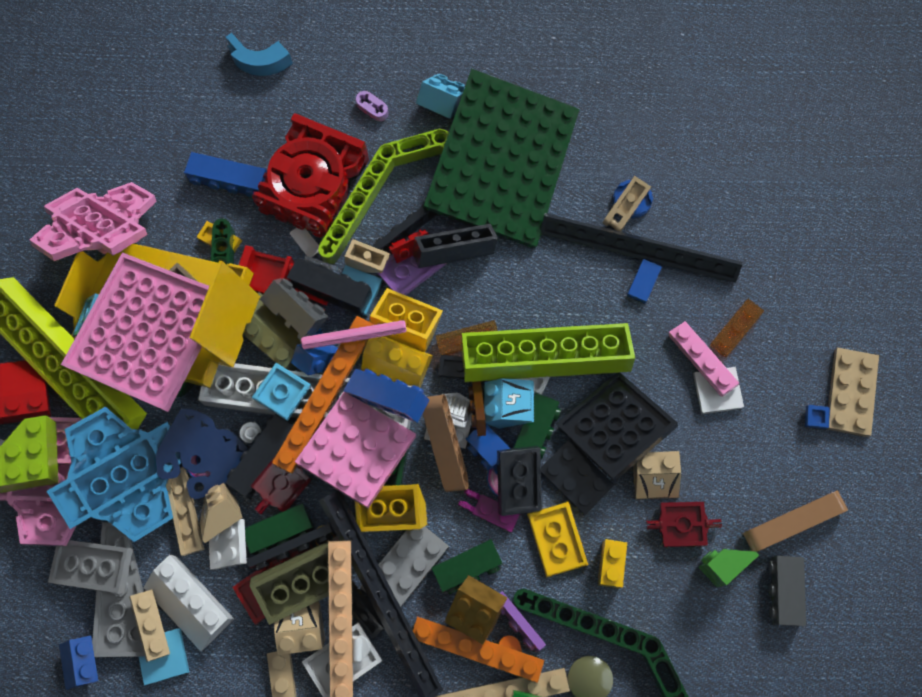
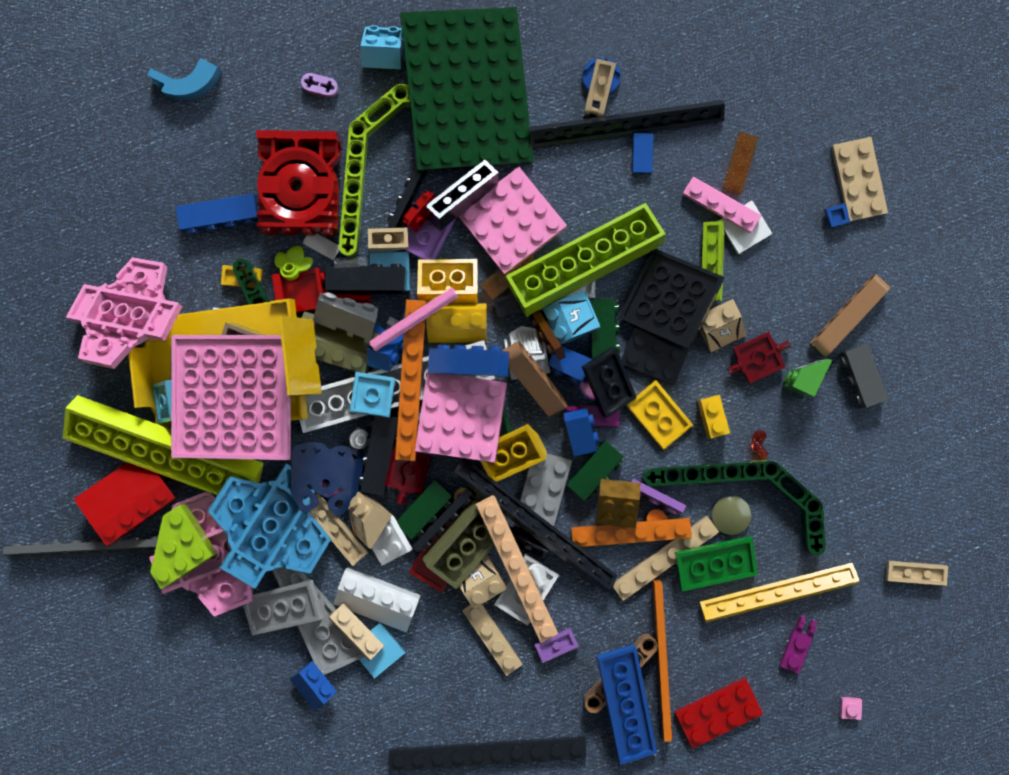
camera: 25 degrees left, 15 degrees up
none -> lime plate [275,246,313,281]
none -> bright pink plate [458,167,567,276]
none -> blue brick [564,408,600,456]
none -> lime plate [702,221,725,301]
none -> clear red arm [751,430,769,460]

